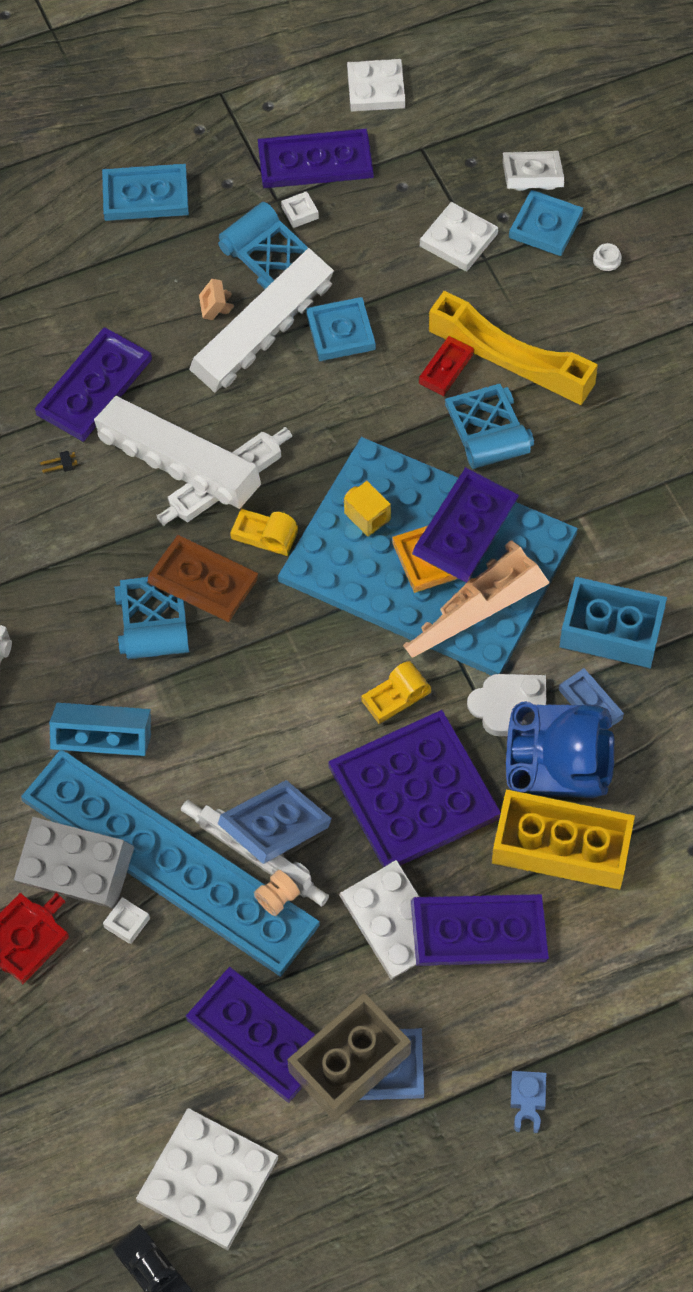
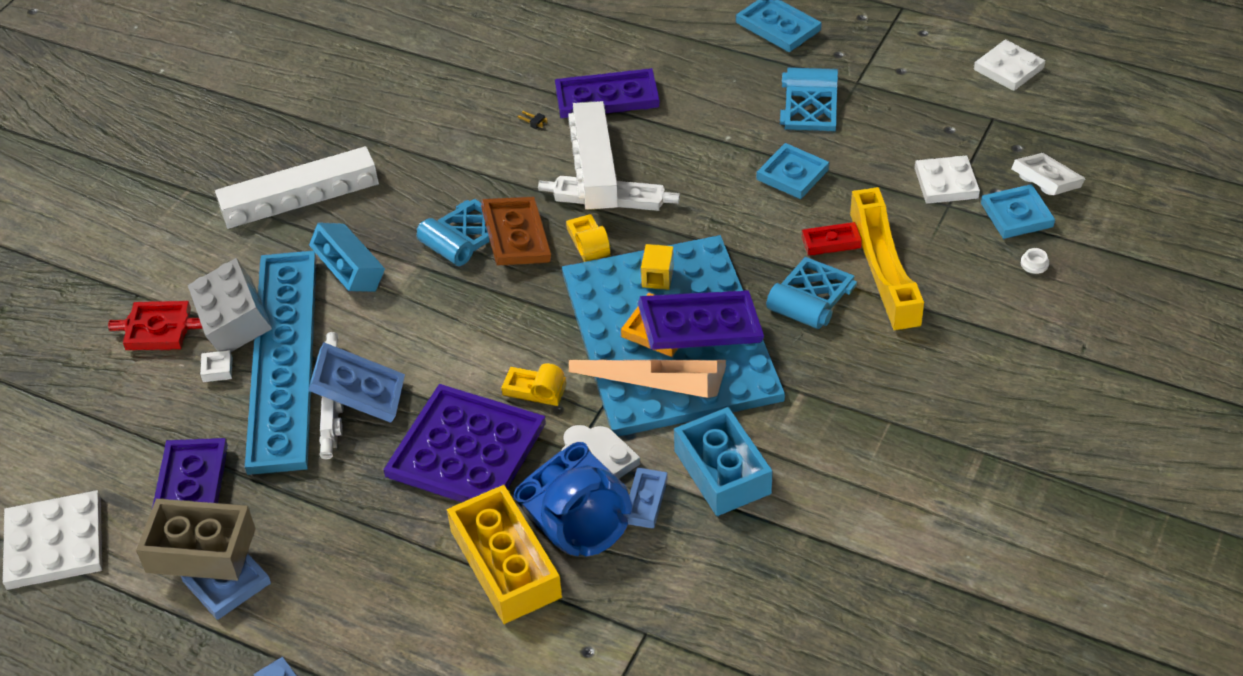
camera: 50 degrees right, 15 degrees down
white brick [189,248,334,393] -> none
light nougat tile [199,279,234,320] -> none
light nougat wheel [254,870,300,916] -> none
dark purple tile [258,128,373,189] -> none
white plate [281,191,319,228] -> none
white plate [339,860,419,980] -> none
dark purple plate [411,894,549,966] -> none

